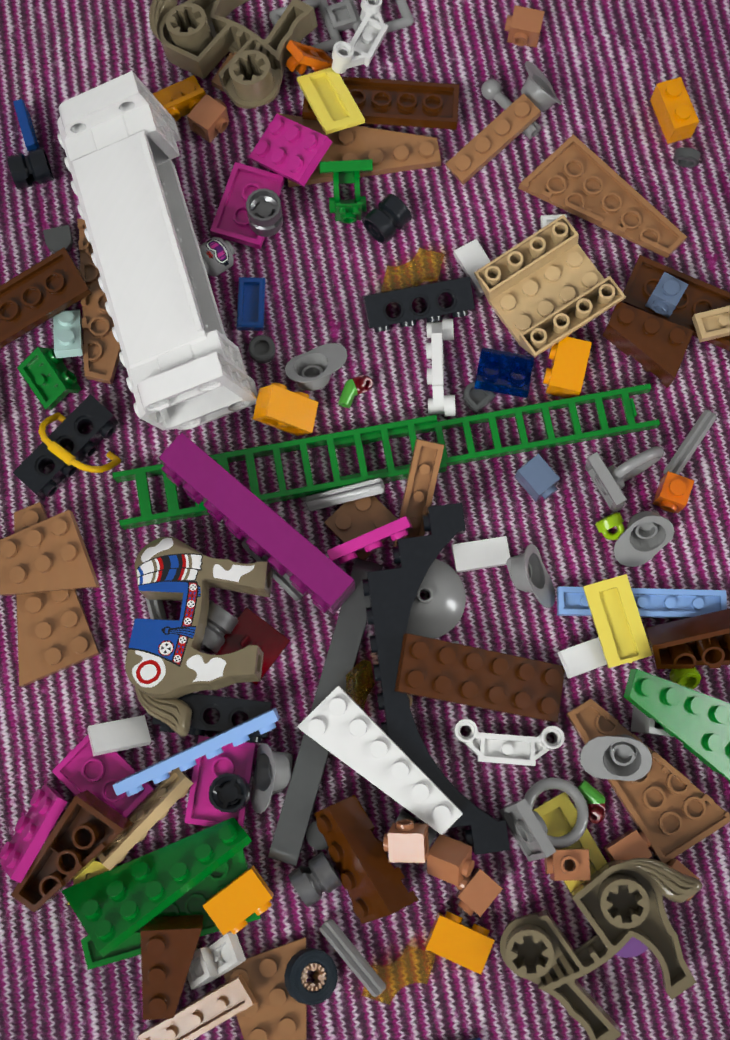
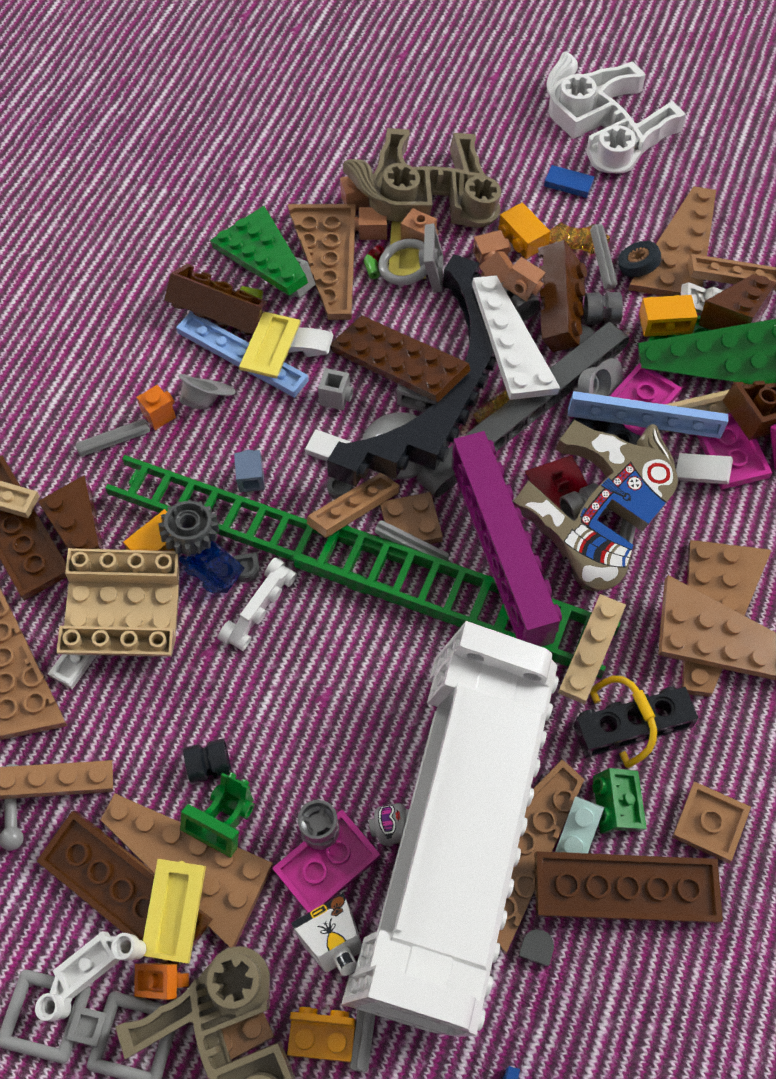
camera: 145 degrees left, 15 degrees down
black wheel [7,147,54,190] -> none
nougat brick [187,94,229,143] -> none
black wheel [209,773,251,813] -> none
blue tile [237,277,266,331] -> none
dark pink plate [249,114,332,187] -> none
dark grey tile [249,335,276,364] -> none
light orange brick [253,383,319,436] -> none
light grey piece [285,343,348,391] -> none
dark pink plate [327,516,413,564] -> none
arm [338,375,373,408] -> none
black brick [362,277,475,332] -> none
clear yellow tile [381,248,444,292] -> none
white tile [453,239,491,297] -> none
white plate [454,719,564,766] -> none
light grey piece [506,544,555,608] -> none
light grey piece [580,734,652,781] -> none
light grey tile [585,446,664,513] -> none
lime tile [595,512,625,541] -> none
sand blue brick [645,272,689,319] -> none
none -> dark grey gear [159,500,219,556]
none -> white torso [291,893,362,976]
none -> light grey brick [318,368,353,410]
none -> tan plate [558,594,626,705]

